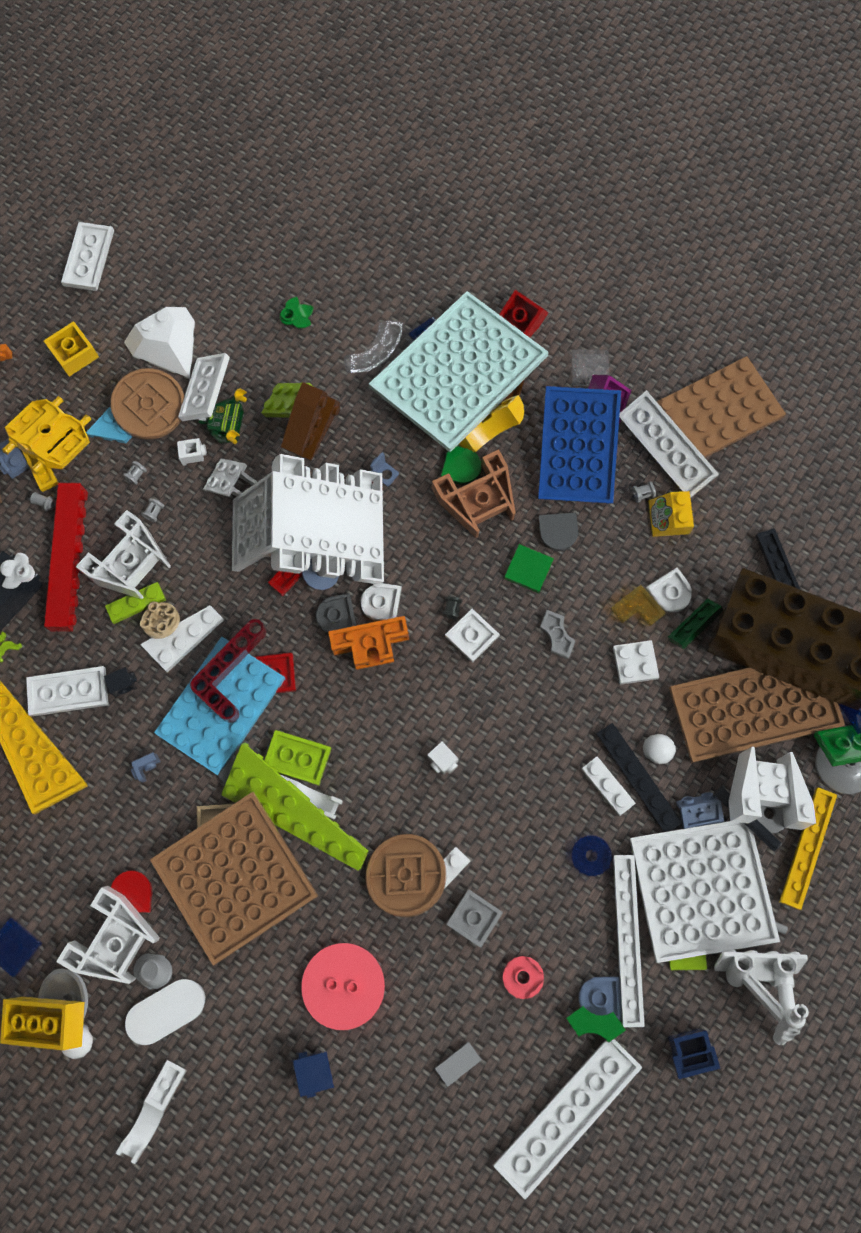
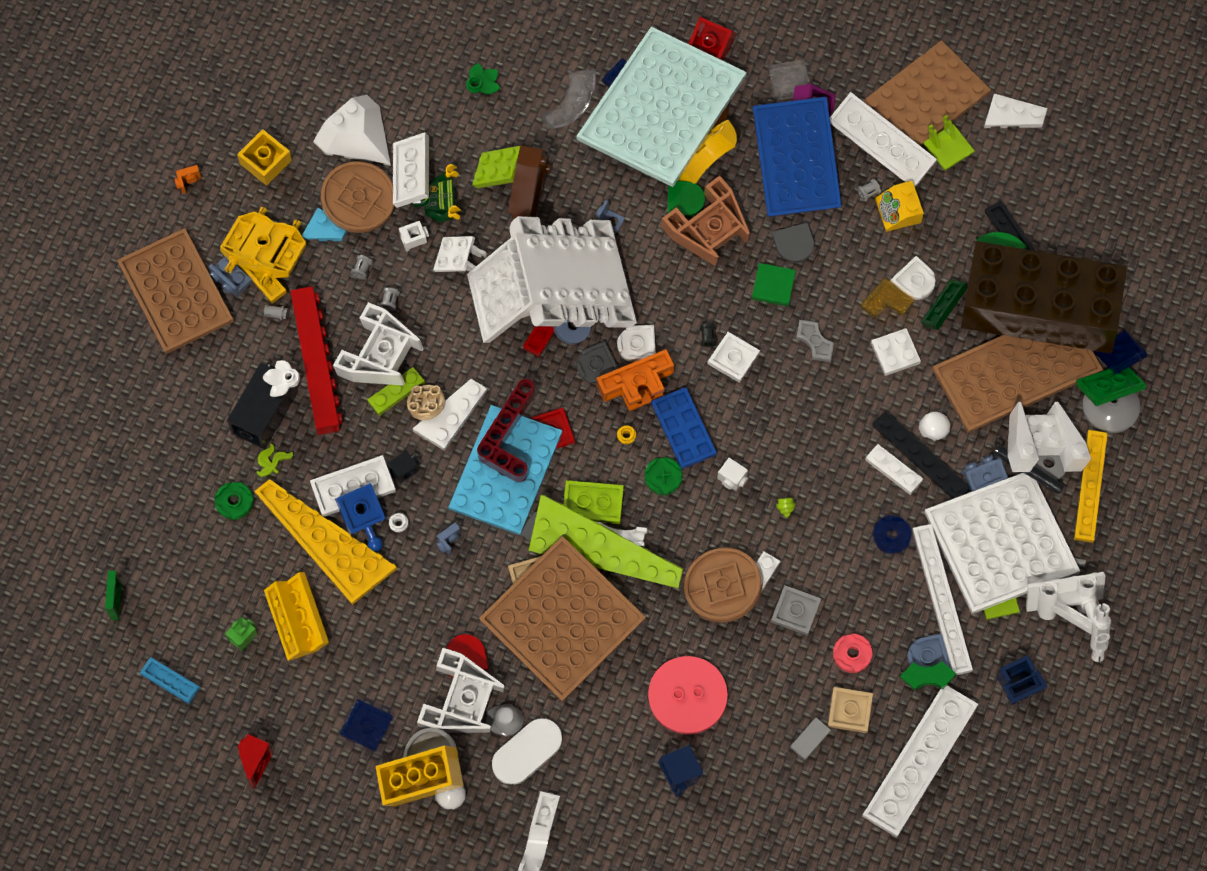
camera: 15 degrees left, 5 degrees down
white plate [61,222,114,291] -> none
none -> blue plate [335,483,386,552]
none -> white plate [389,513,408,532]
none -> yellow plate [617,426,636,444]
none -> green tile [644,457,683,495]
none -> blue plate [651,387,717,470]
none -> lime plate [776,498,796,518]
none -> tan plate [828,687,873,733]
none -> lime plate [923,115,975,171]
none -> green tile [976,232,1028,249]
none -> white wing [984,94,1047,128]

